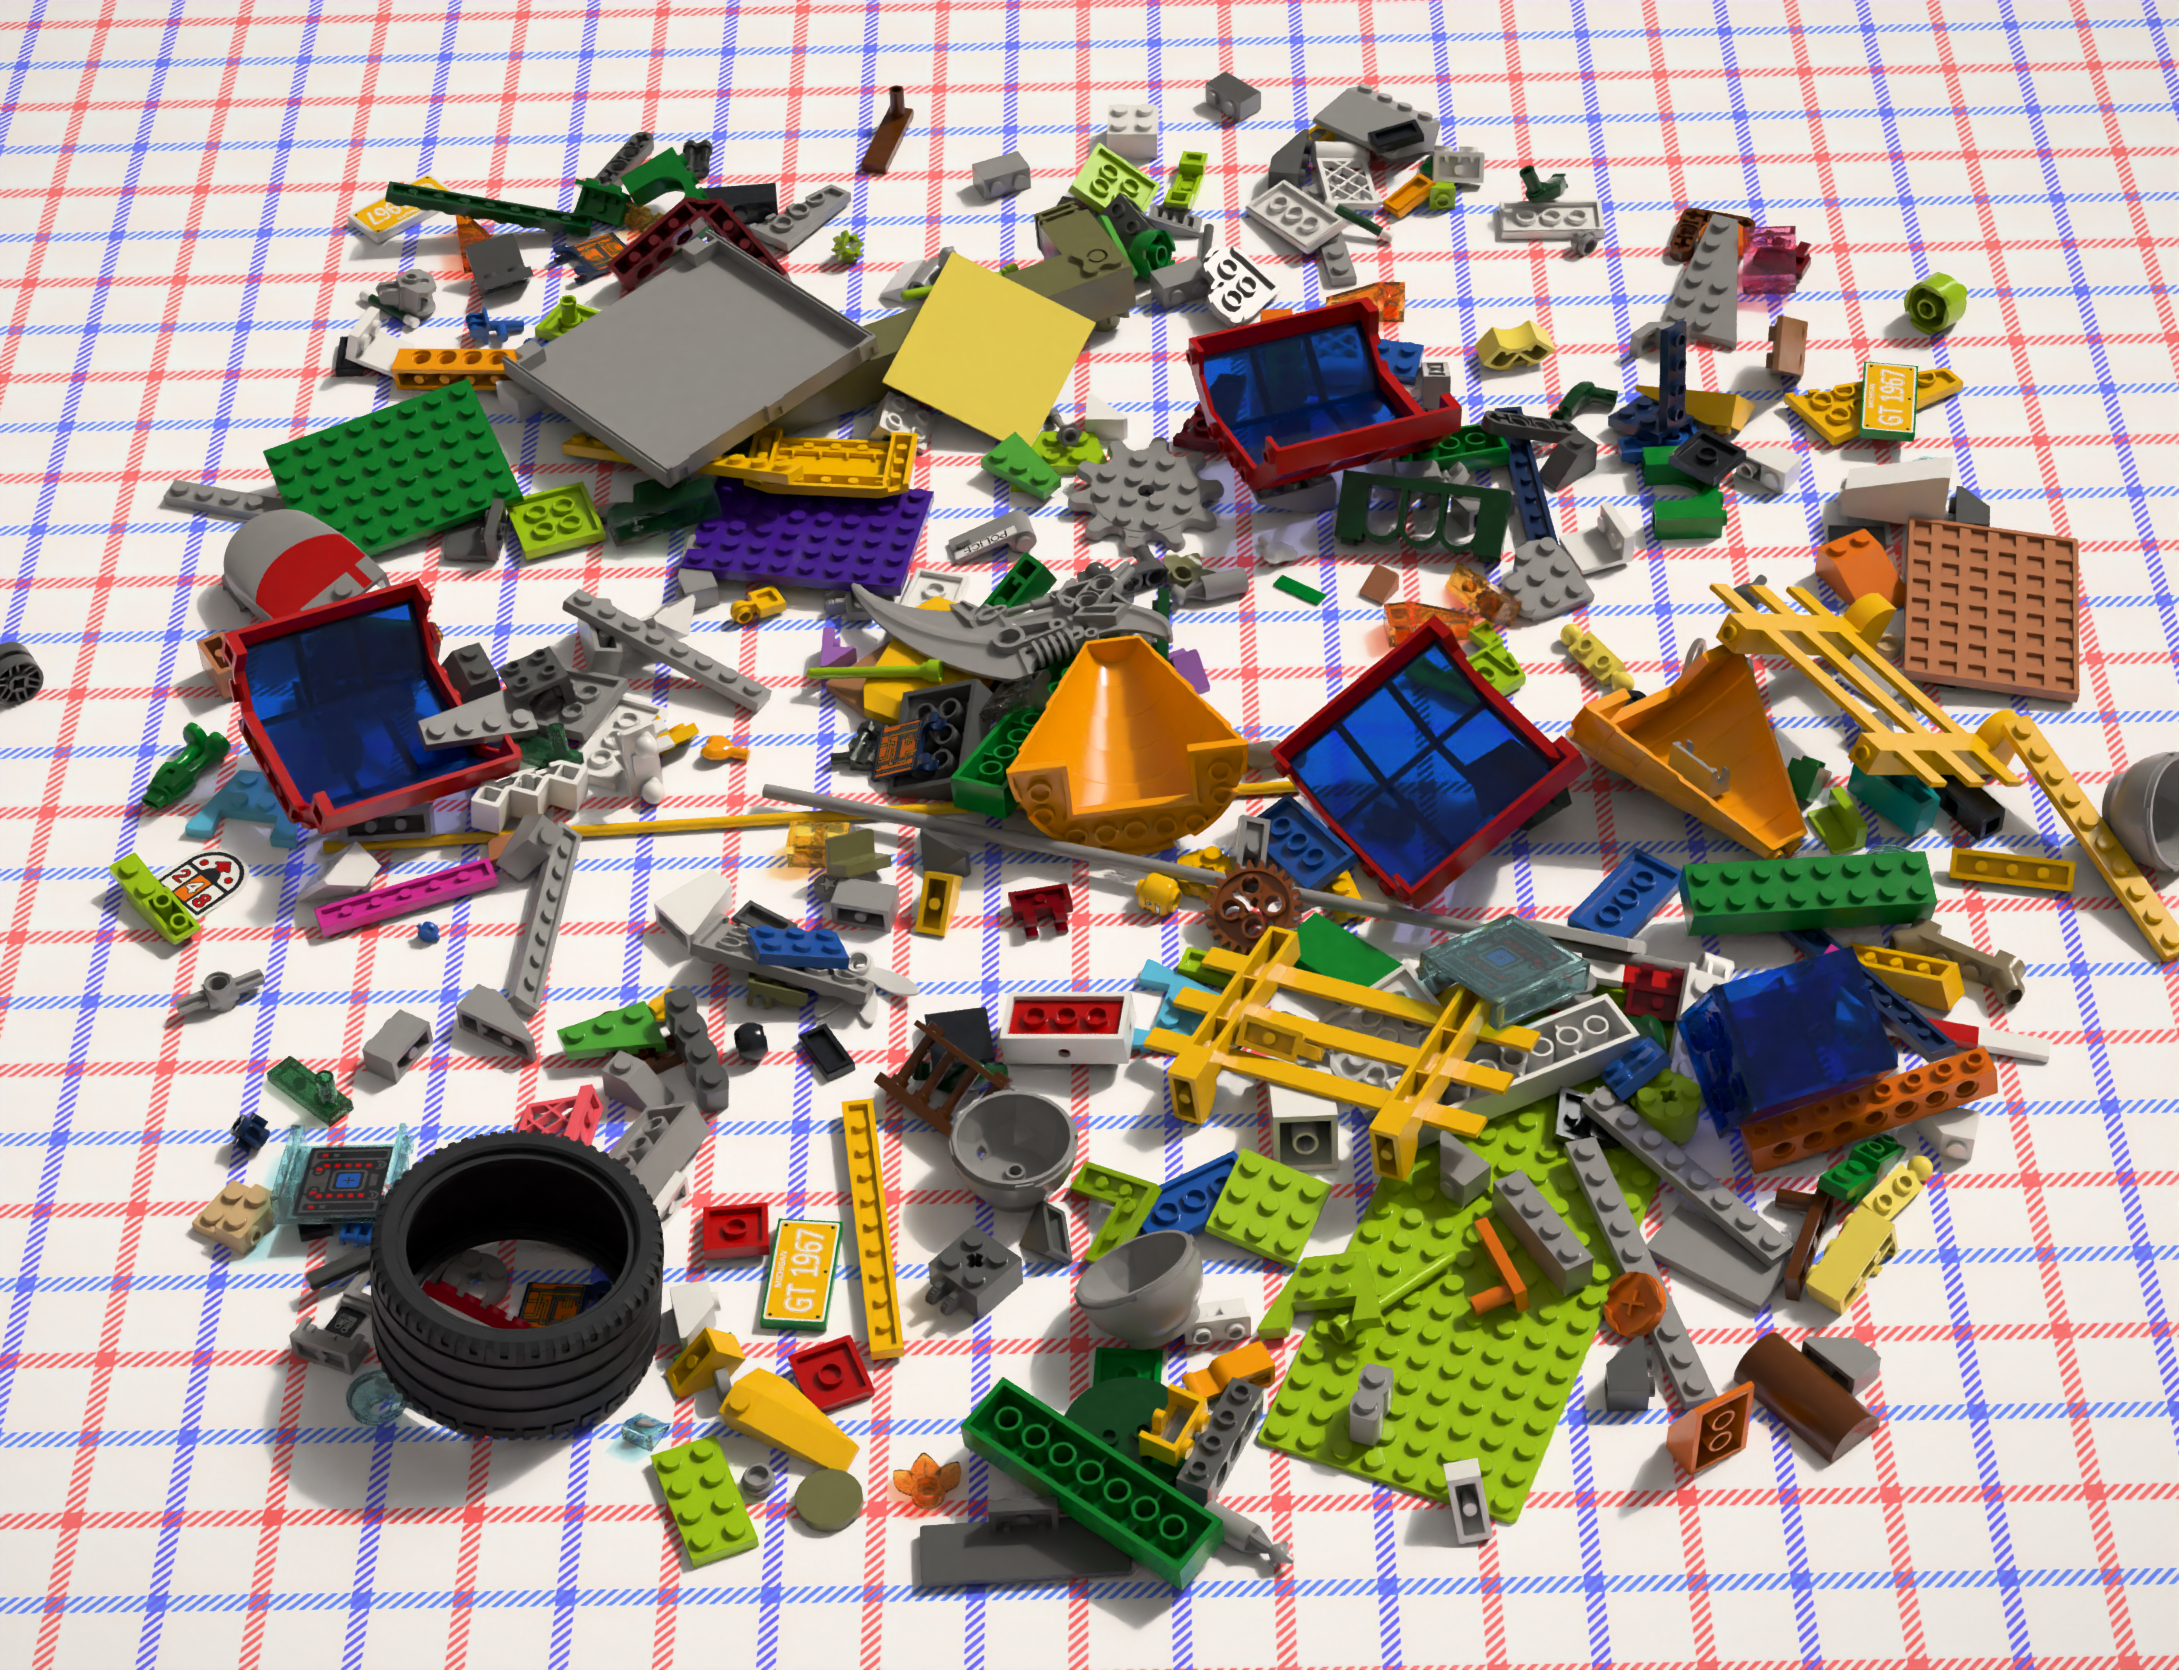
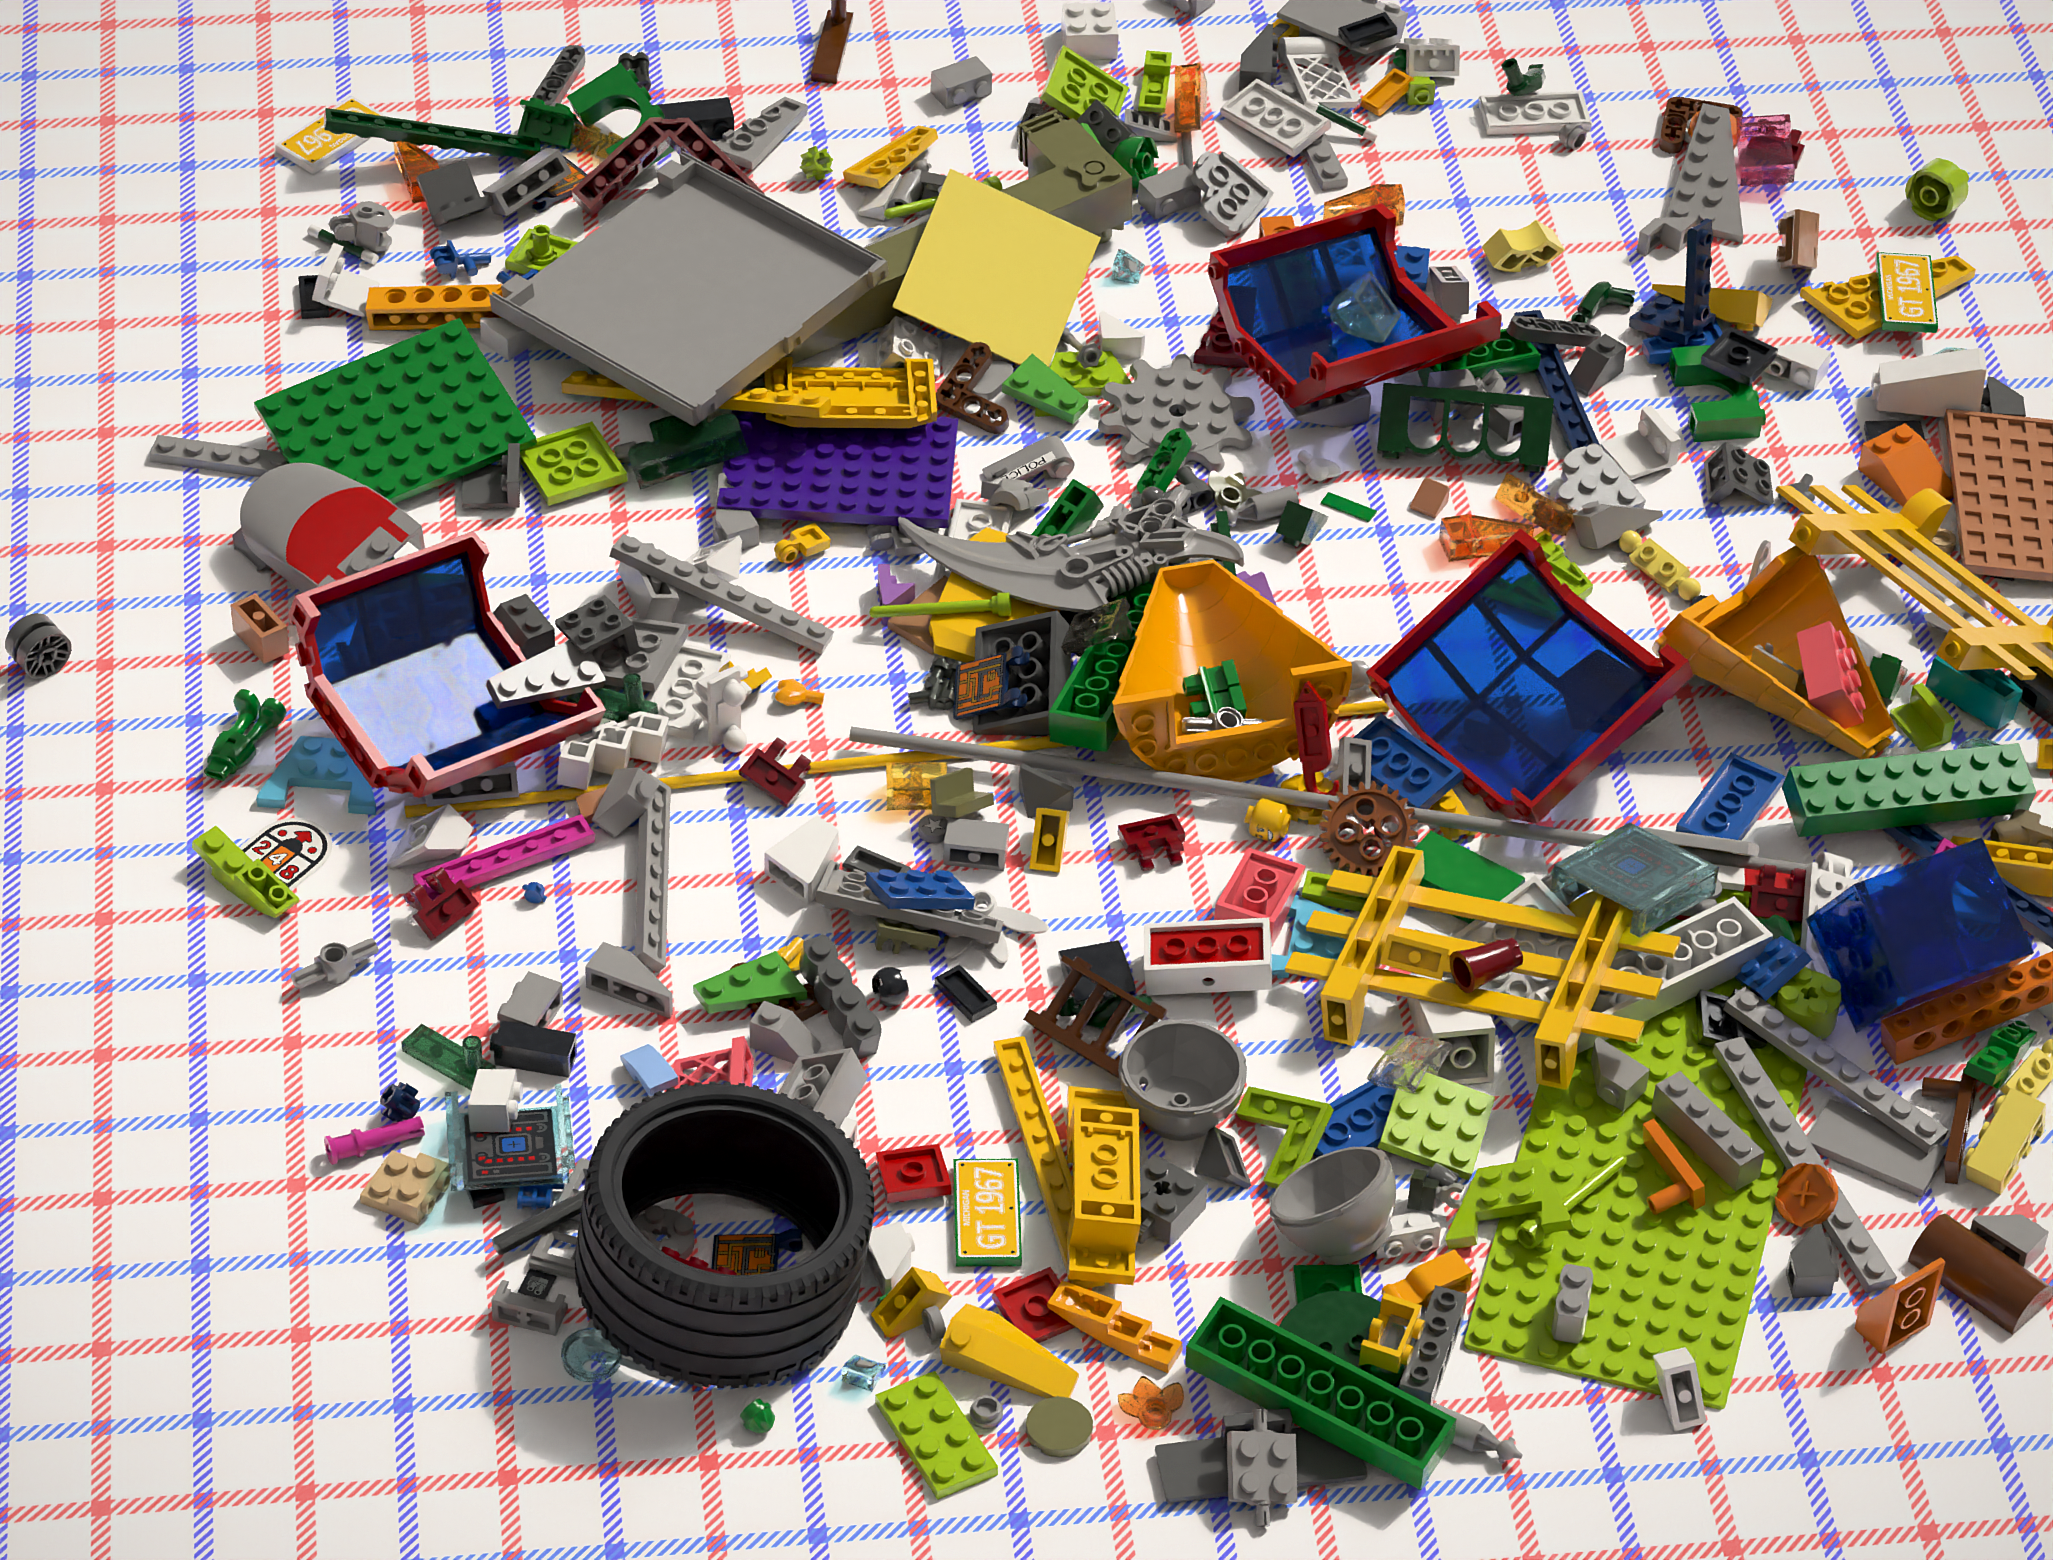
camera: 10 degrees left, 0 degrees up
none -> dark pink pin [324,1116,425,1165]
none -> dark red plate [403,867,479,941]
none -> white piece [468,1069,523,1132]
none -> light grey brick [482,148,572,216]
none -> black brick [489,1021,577,1078]
none -> light blue slope [620,1044,678,1096]
none -> dark red plate [739,737,811,809]
none -> green plate [740,1398,775,1434]
none -> yellow wing [842,125,939,189]
none -> reddish brown beam [936,342,1010,434]
none -> light grey tile [972,361,1014,400]
none -> light grey piece [980,478,1049,511]
none -> light orange slope [1047,1280,1183,1373]
none -> yellow bracket [1067,1086,1141,1286]
none -> clear light blue slope [1112,248,1145,284]
none -> green beam [1137,428,1192,494]
none -> clear orange slope [1174,63,1208,133]
none -> green hips [1182,659,1247,719]
none -> light grey axle [1182,707,1267,735]
none -> coral slope [1214,848,1306,947]
none -> light grey plate [1227,1409,1298,1527]
none -> dark green slope [1275,500,1329,547]
none -> red plate [1293,681,1339,796]
none -> clear light blue slope [1328,271,1401,343]
none -> clear slope [1366,1034,1453,1093]
none -> pearl dark grey piece [1407,1169,1464,1212]
none -> dark grey hose [1427,1163,1460,1194]
none -> dark red plant [1449,938,1523,993]
none -> light grey slope [1572,502,1663,549]
none -> dark grey bracket [1704,441,1774,506]
none -> coral brick [1797,621,1866,729]

